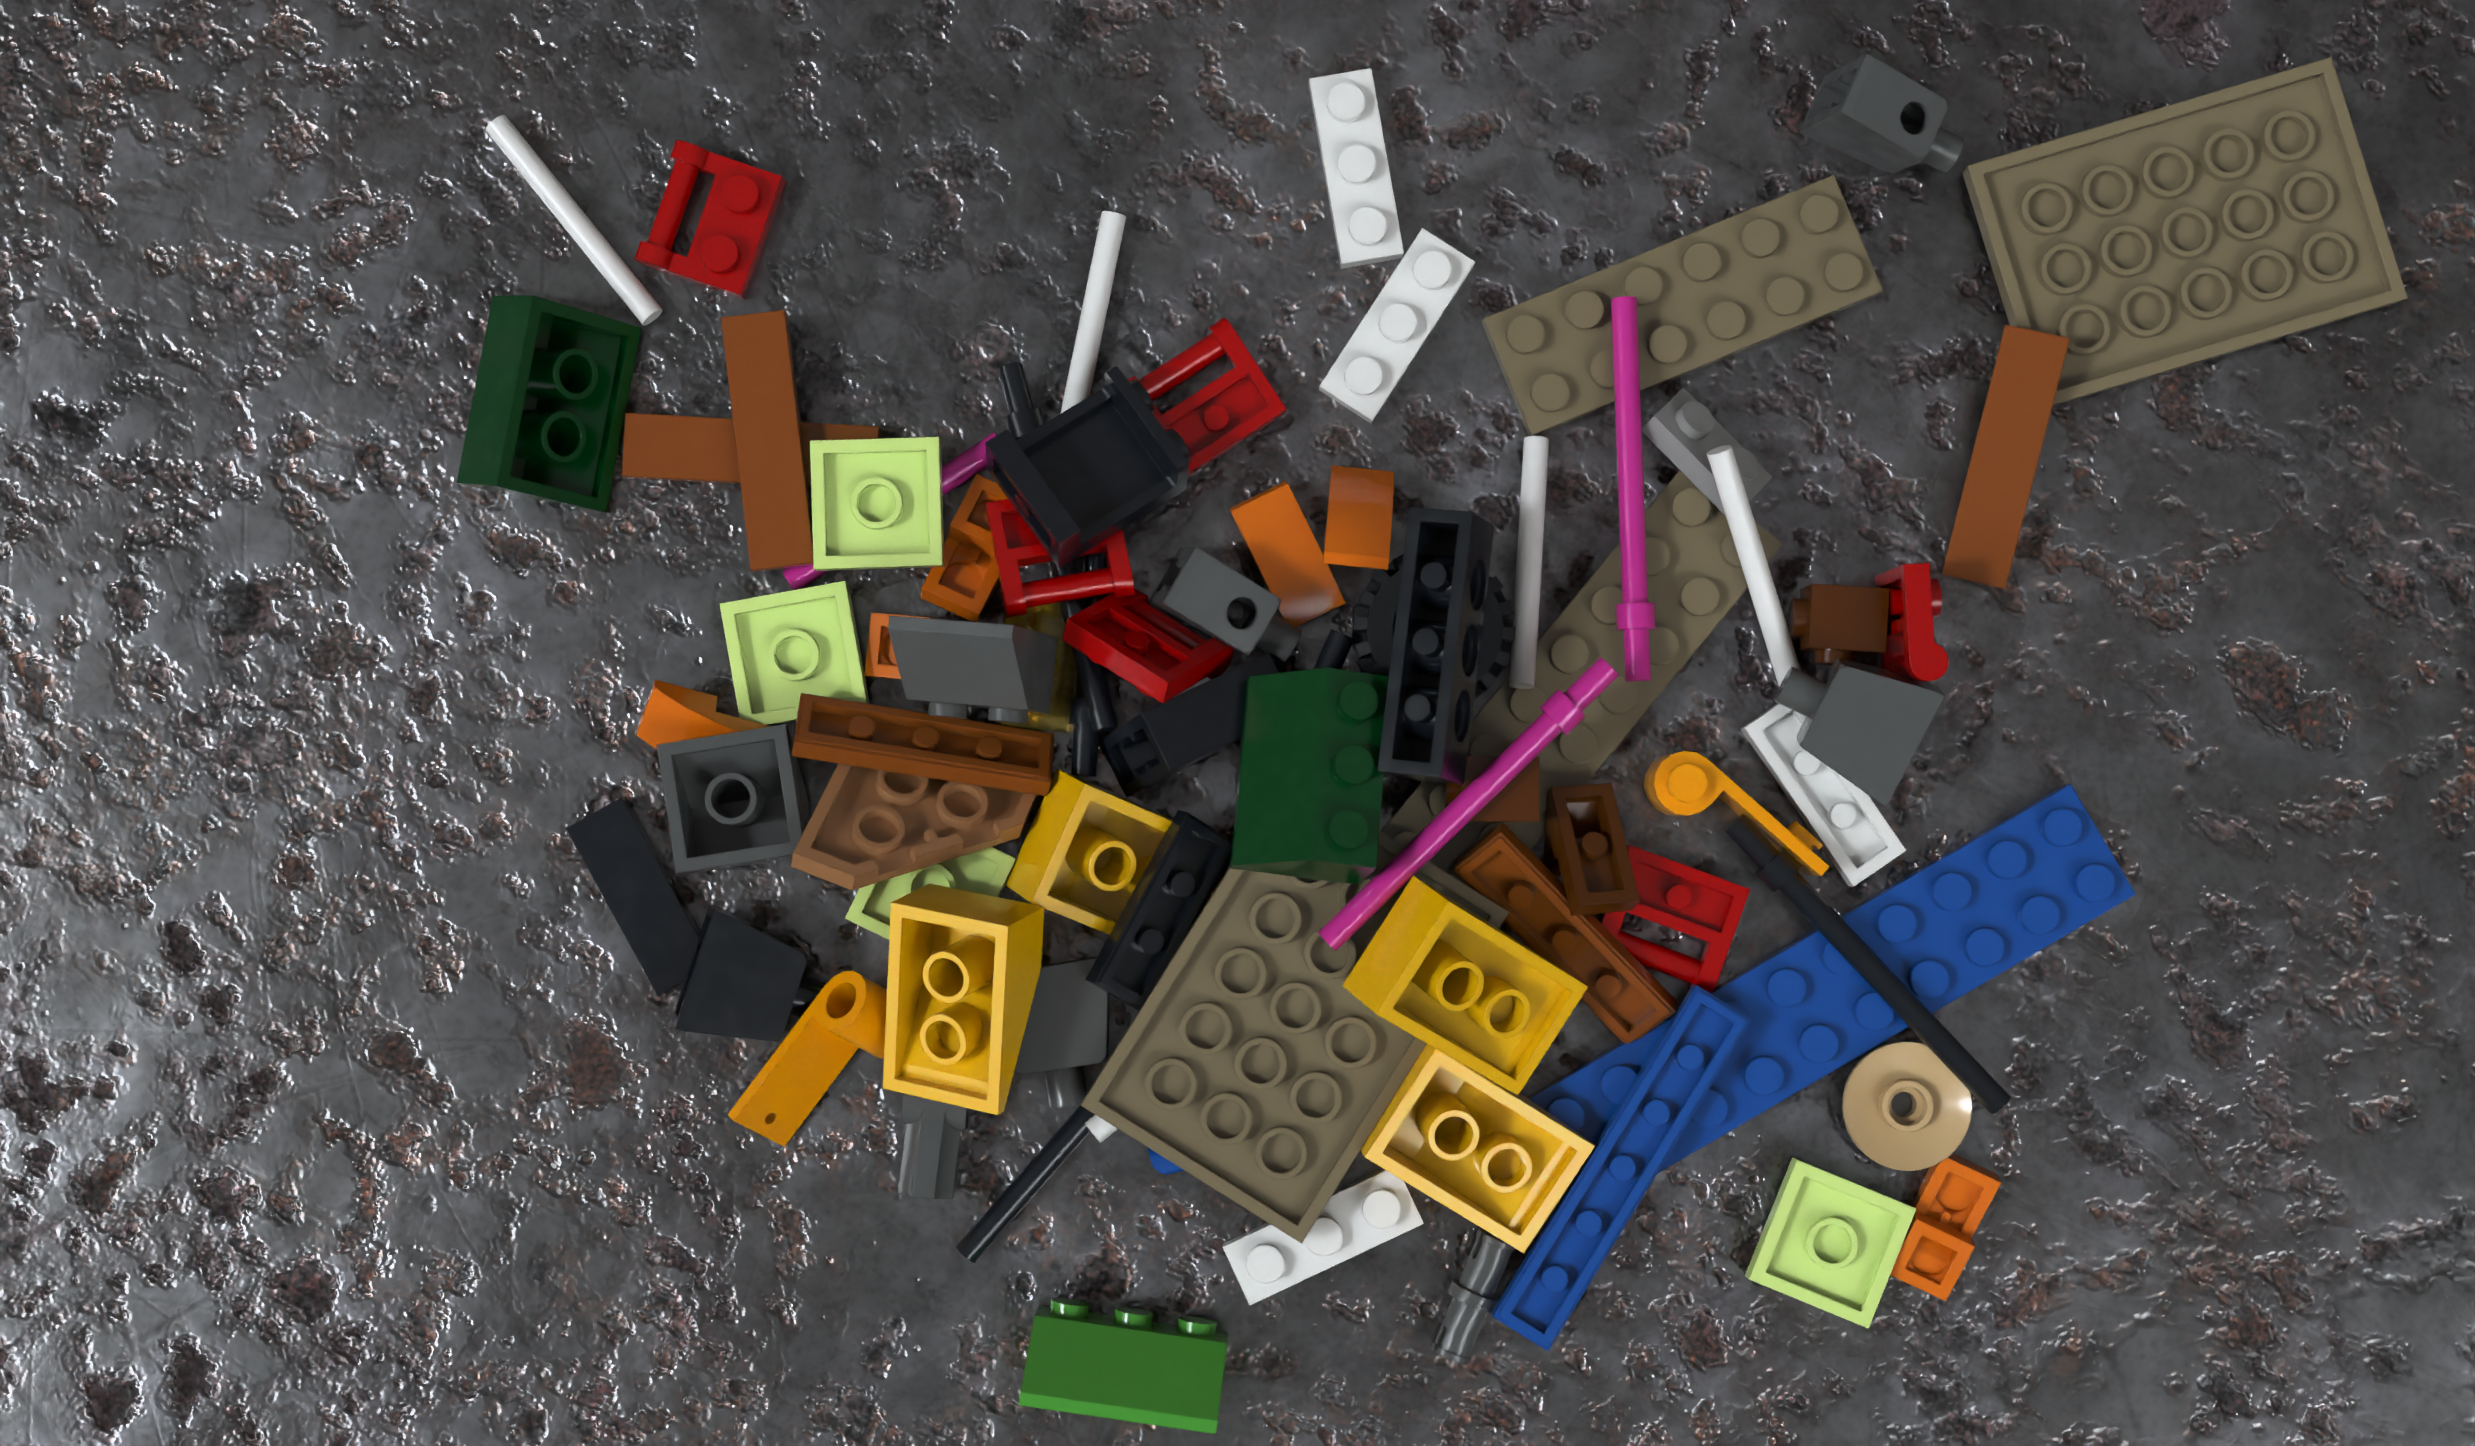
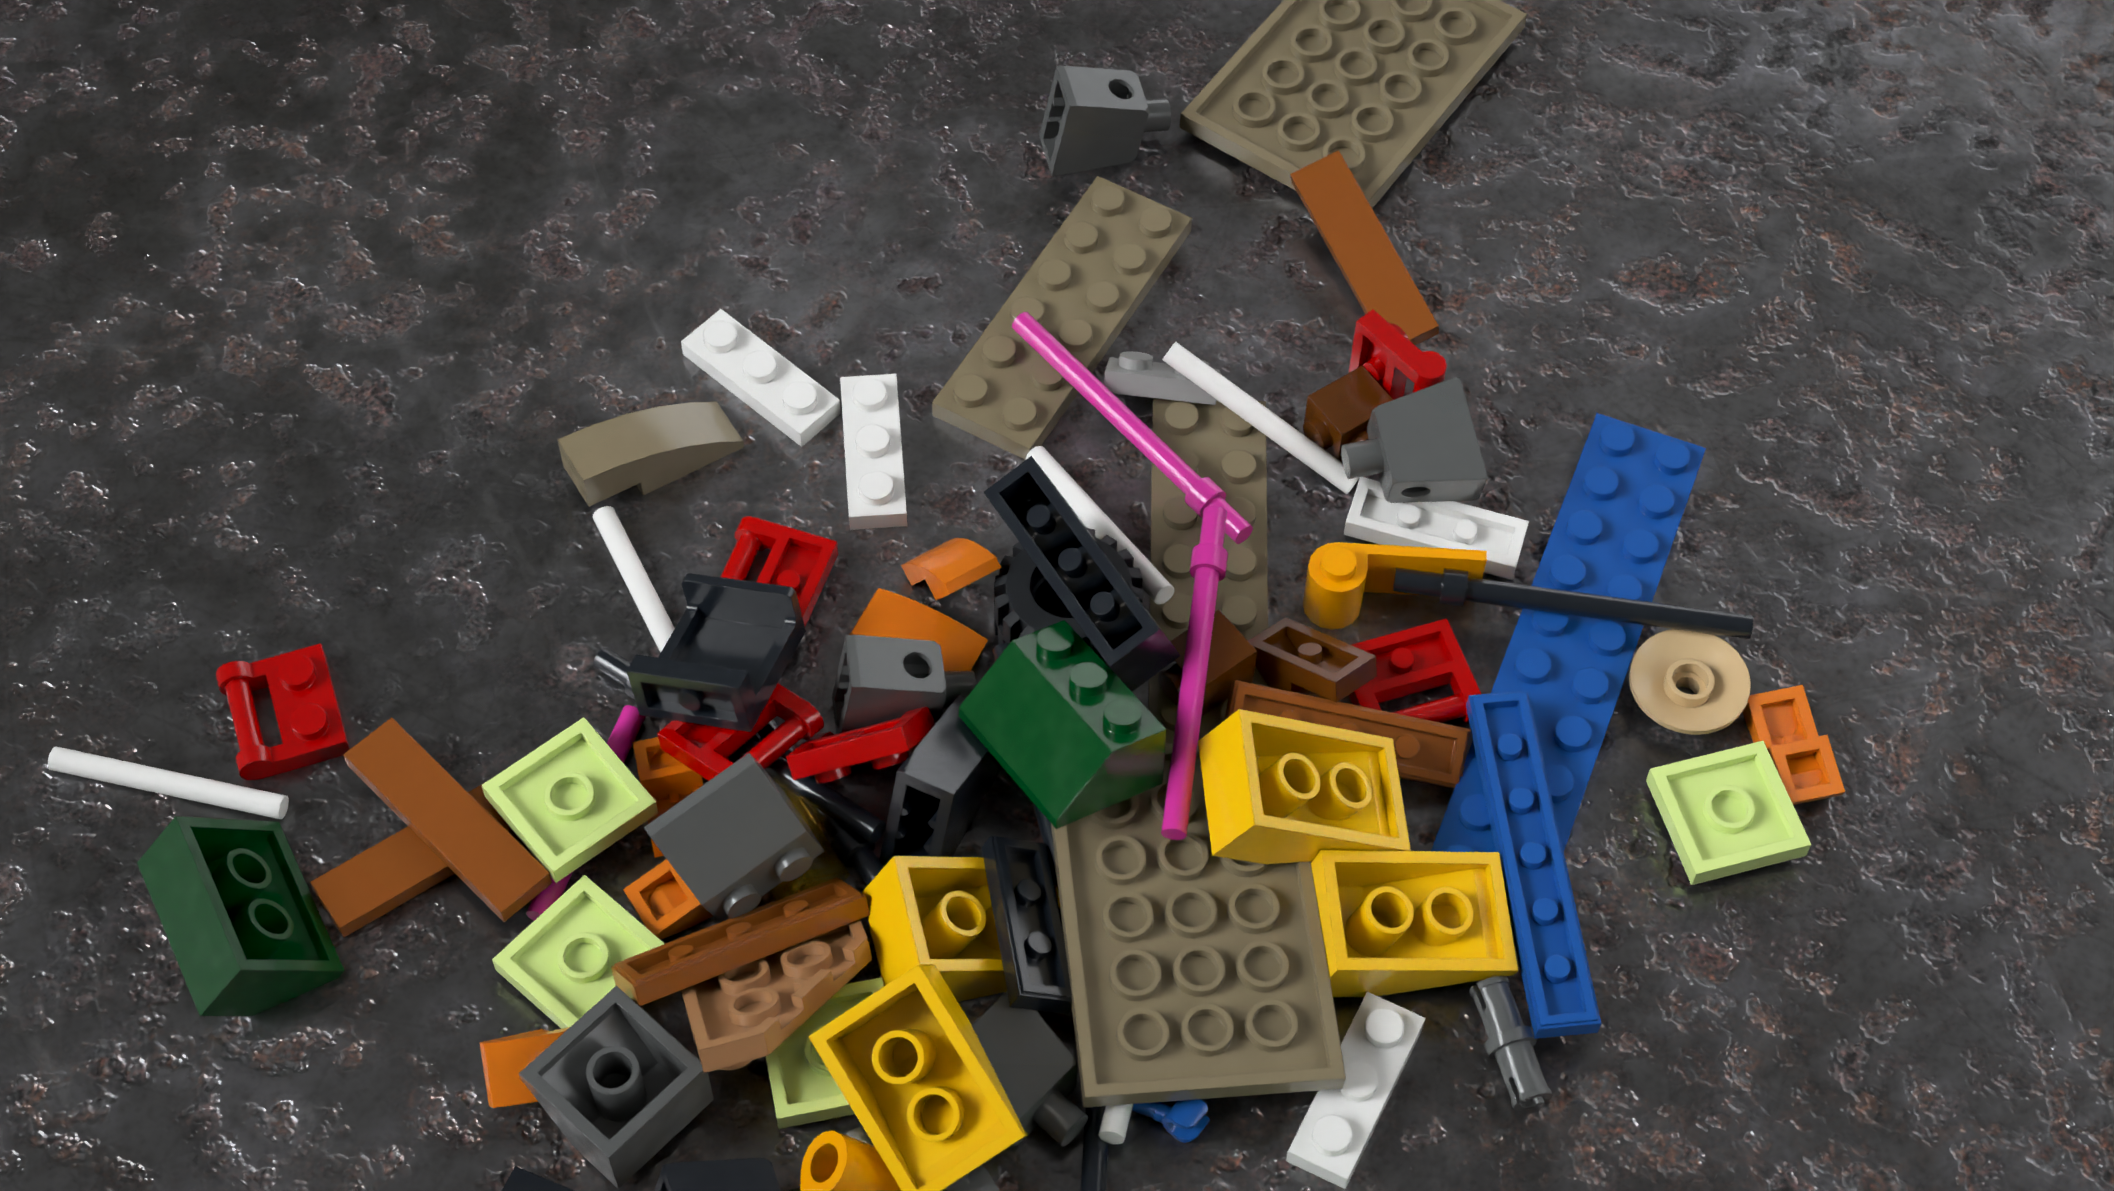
camera: 40 degrees left, 30 degrees down
none -> dark tan slope [558,402,744,507]

